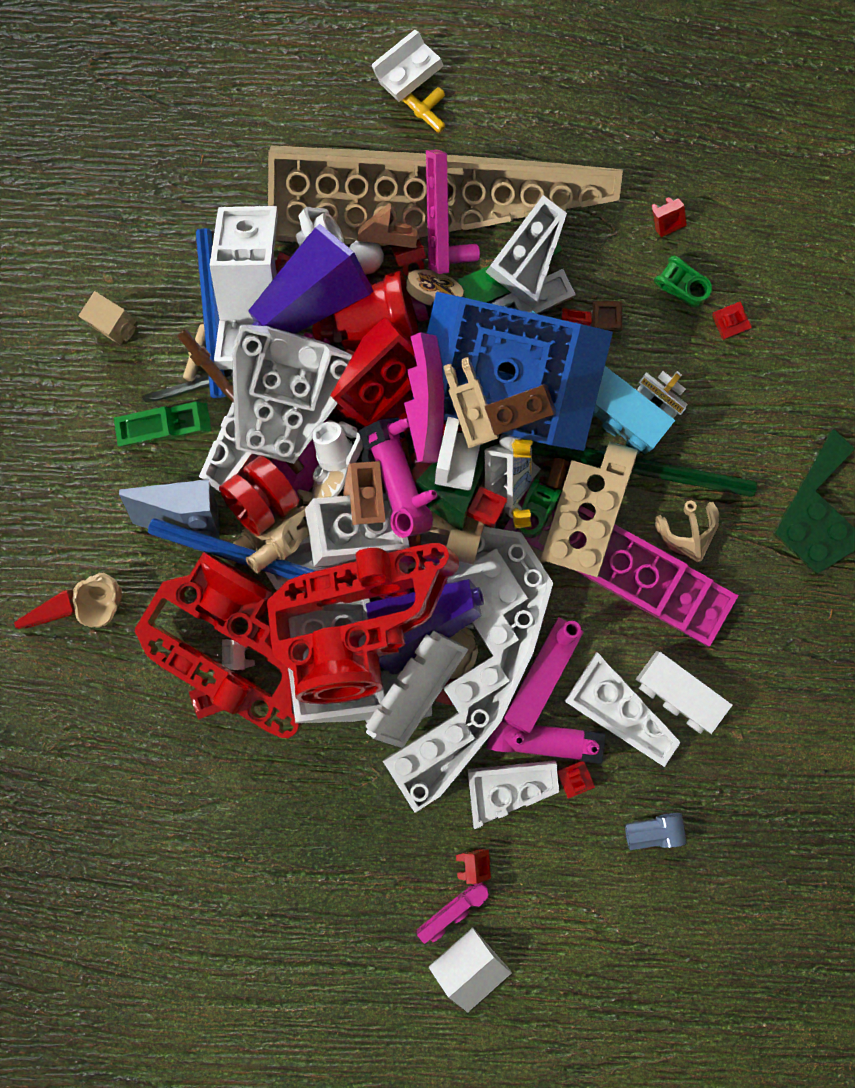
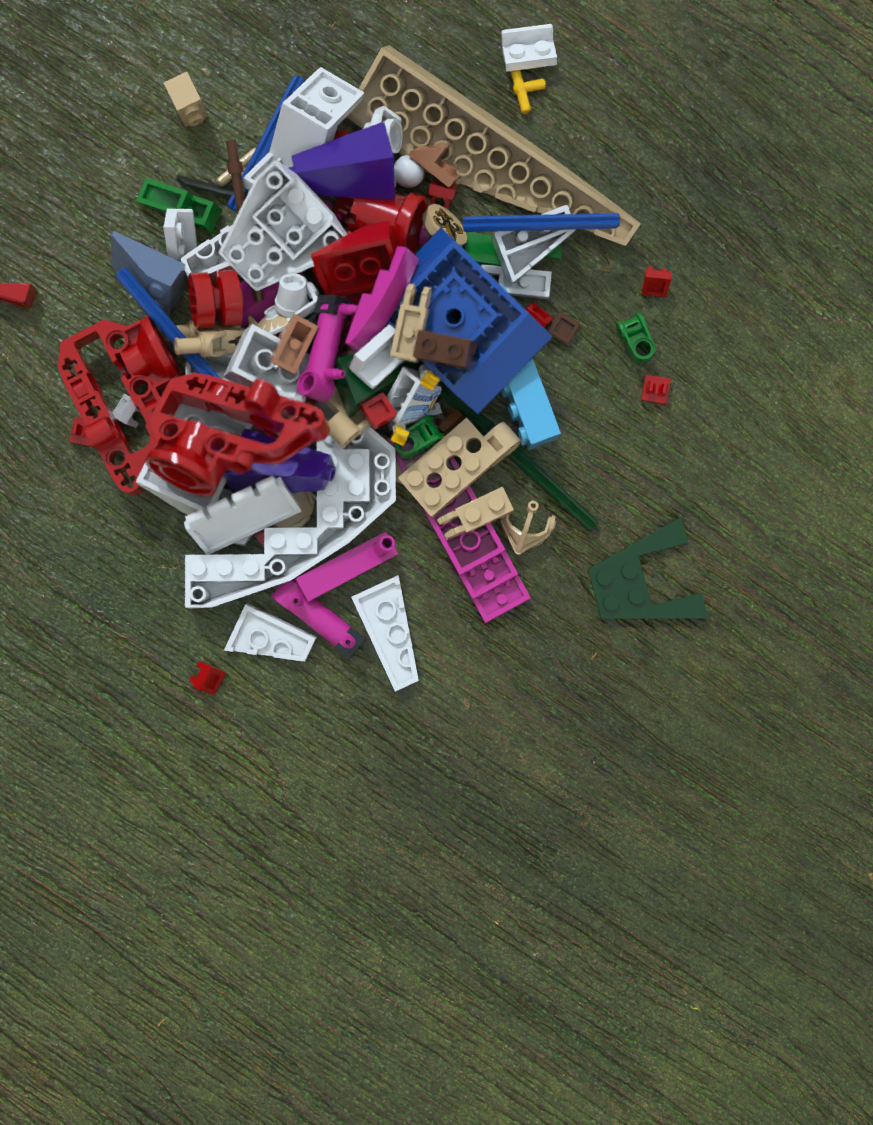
camera: 25 degrees right, 0 degrees up
tan hair [73,573,123,628] -> none
dark pink hinge [417,882,489,944] -> none
dark pink piece [426,149,480,274] -> none
white slope [429,927,512,1012] -> none
red tile [557,760,595,799] -> none
sand blue piece [625,813,687,850] -> none
white brick [636,651,732,734] -> none
white hips [637,371,688,418] -> none
none -> white bracket [164,209,197,262]
none -> tan hinge [437,487,514,540]
none -> blue axle [463,213,620,232]

